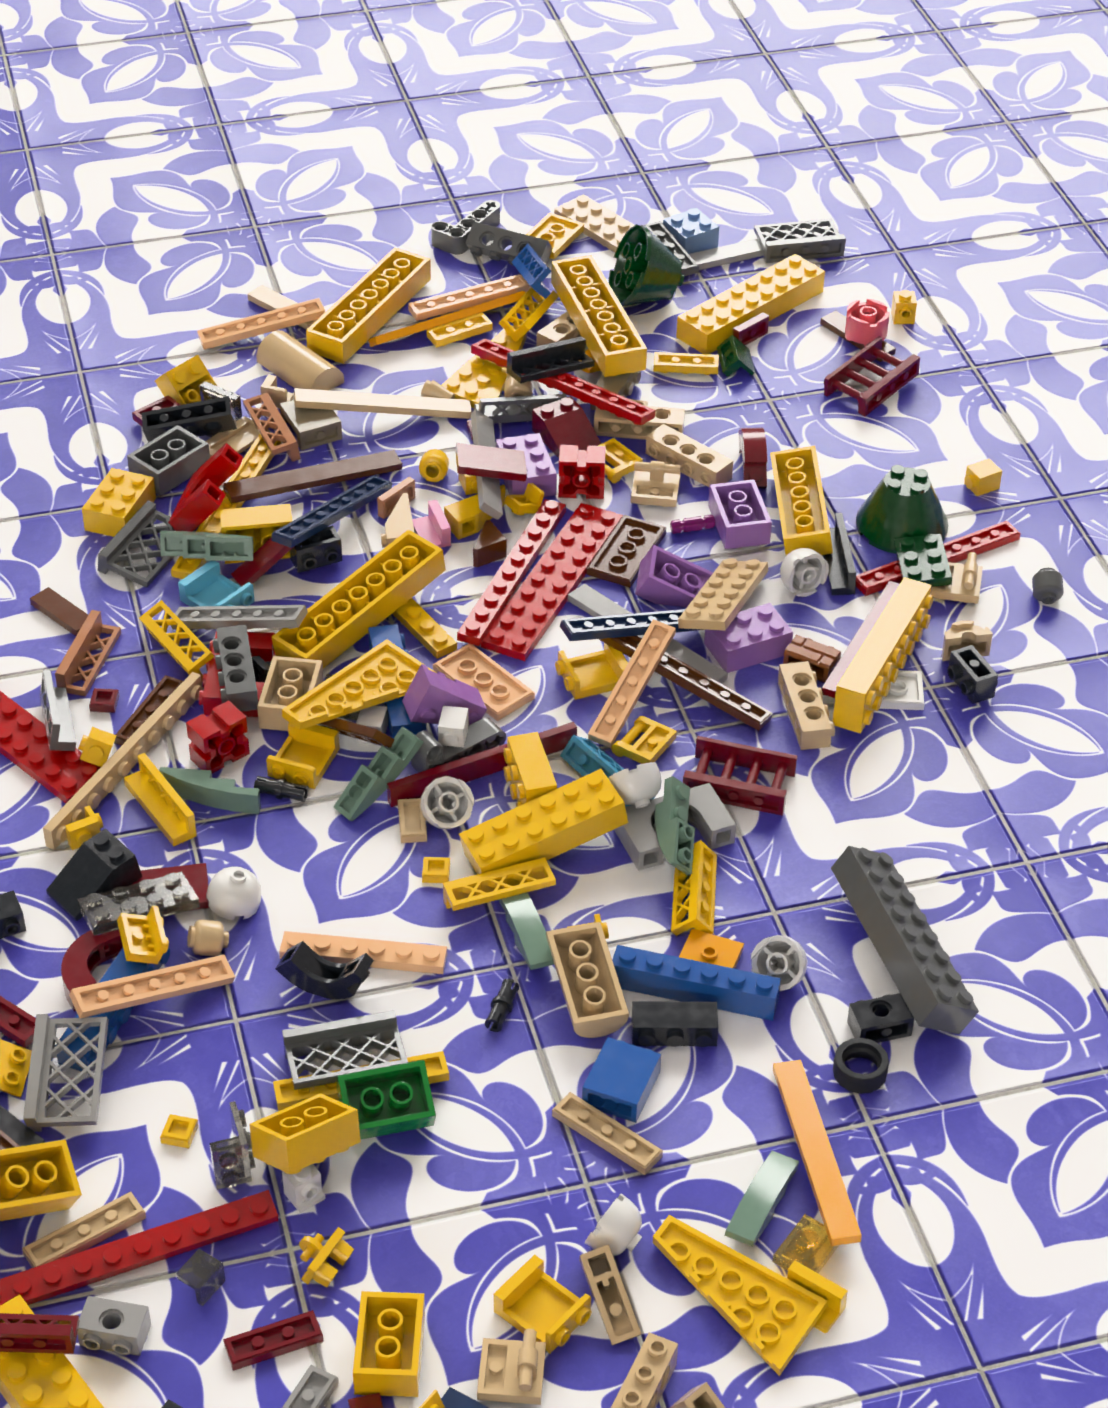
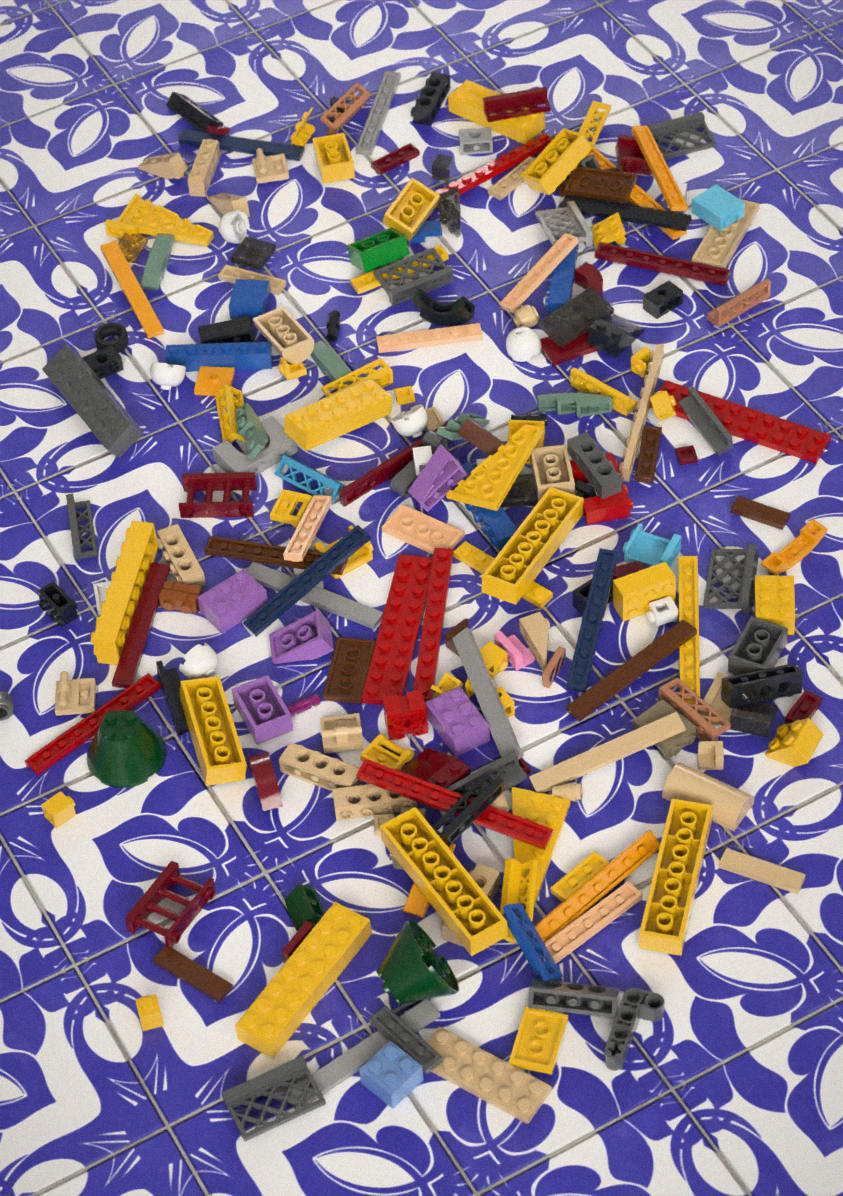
camera: 170 degrees right, 5 degrees up
nougat fence [55,610,121,697] -> none
yellow bracket [117,906,169,964] -> none
yellow fence [139,600,214,680] -> none
sand green slope [160,531,254,561] -> none
yellow tile [160,1114,198,1149] -> none
red arch [168,443,244,532] -> none
light grey plate [171,605,308,630] -> none
red brick [186,701,250,773] -> none
light nougat plate [197,298,325,350] -> none
yellow hips [299,1227,354,1287] -> none
yellow head [419,449,450,482] -> none
tile [455,443,527,482] -> none
yellow panel [493,1254,592,1354] -> none
yellow brick [504,732,557,807] -> none
white cylinder [608,762,662,809] -> none
yellow plate [653,352,719,375] -> none
tan plate [678,558,769,631] -> none
coral brick [845,299,890,347] -> none
plate [894,533,952,587] -> none
tan cylinder [942,621,993,661] -> none
none -> dark grey fence [66,494,98,560]
none -> clear smoke plate [230,236,276,270]
none -> light orange slope [761,519,827,575]

